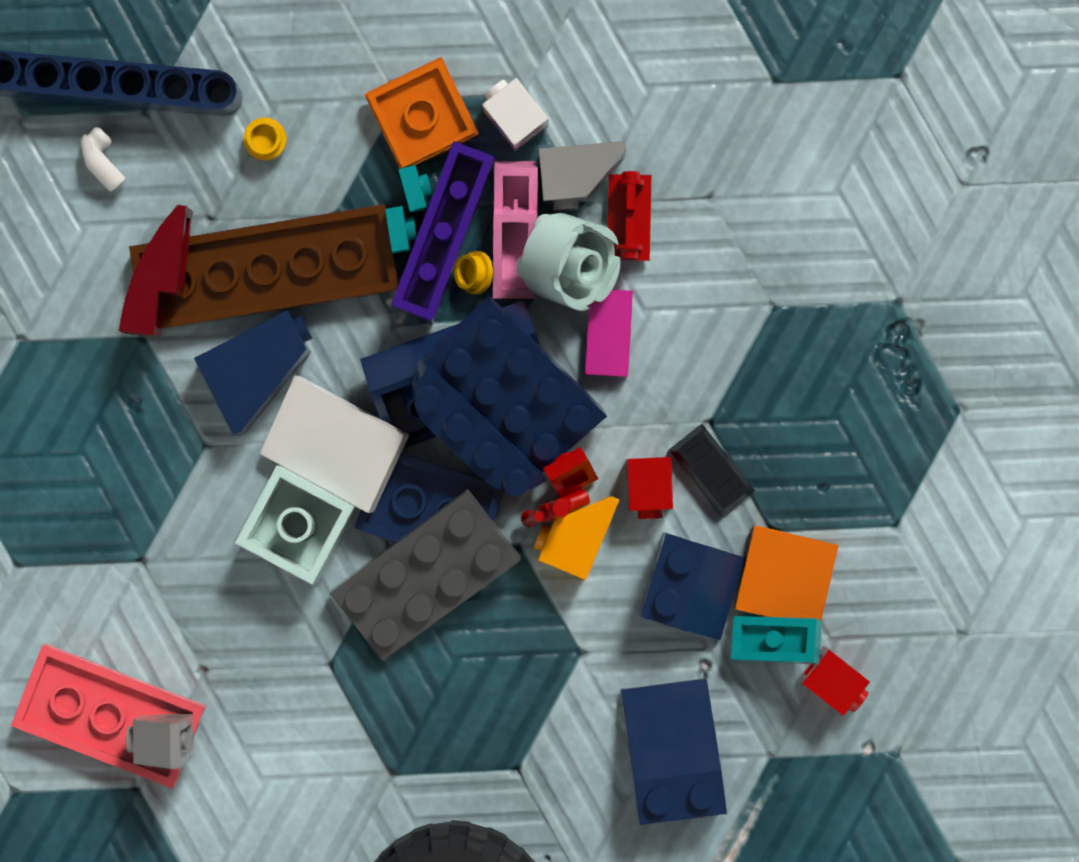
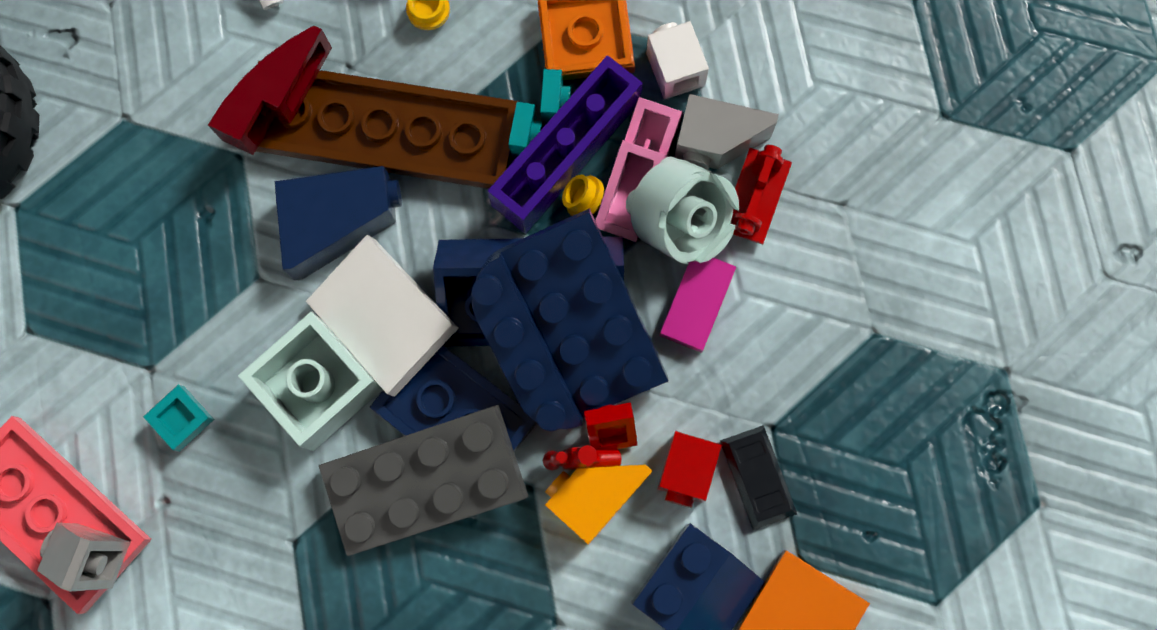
camera: 25 degrees right, 10 degrees down
none -> teal plate [143,384,215,452]

